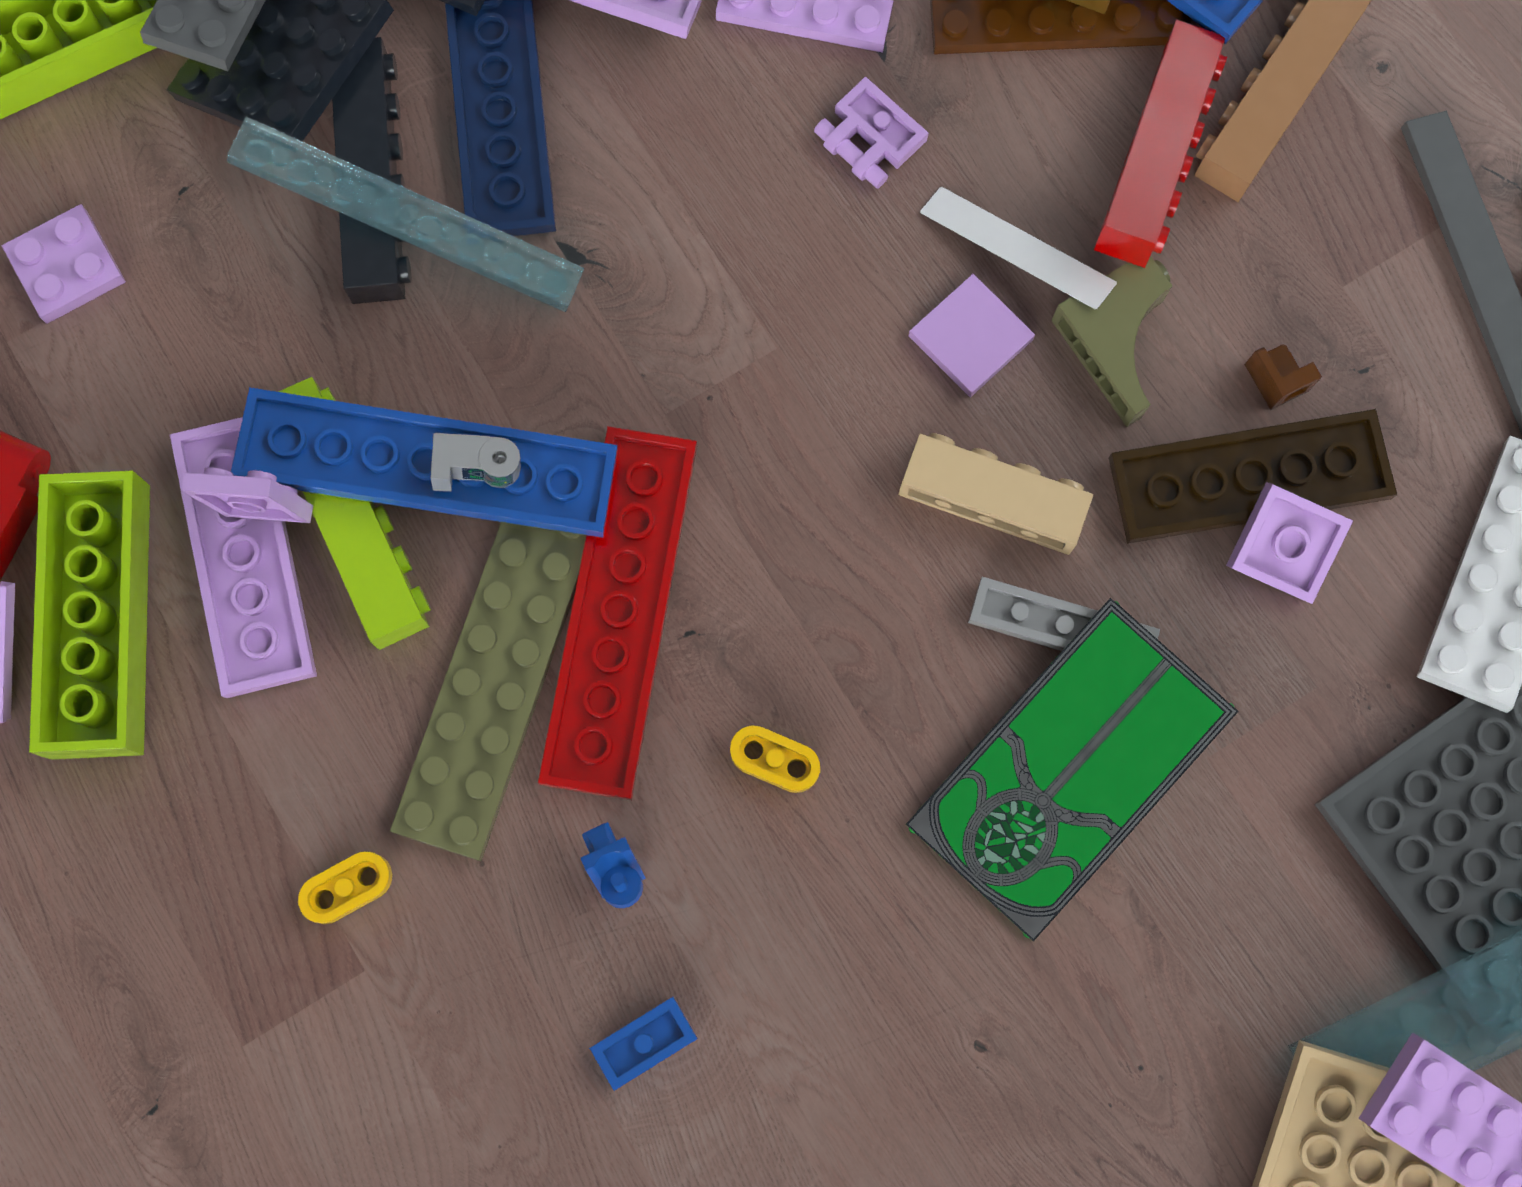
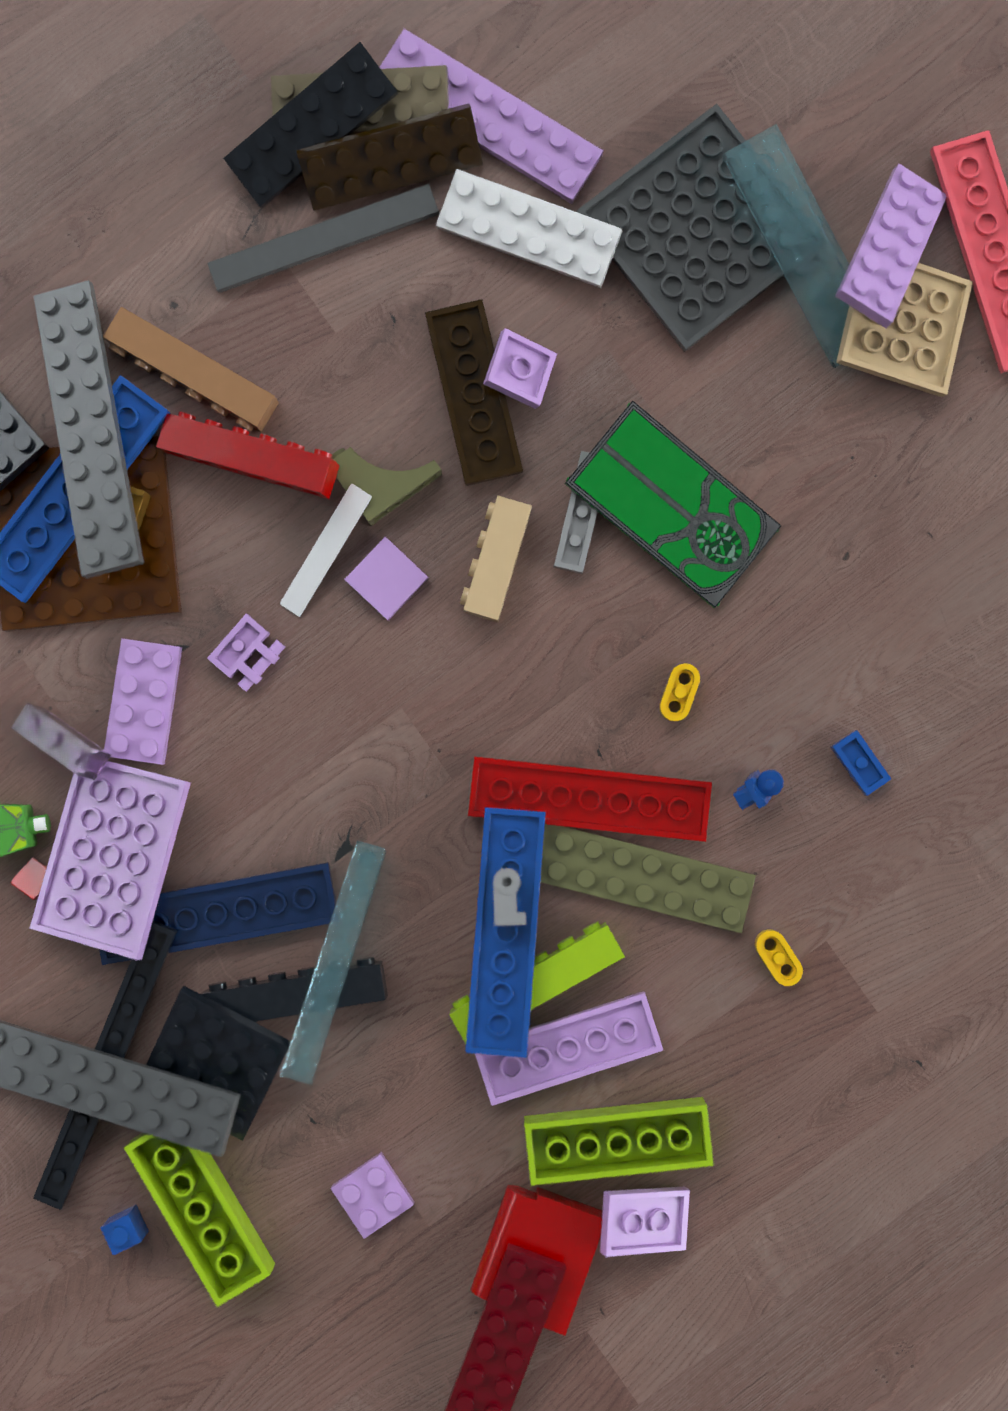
camera: 90 degrees left, 10 degrees up
lavender plate [181,467,313,523] -> none
reddish brown panel [1244,344,1322,410] -> none

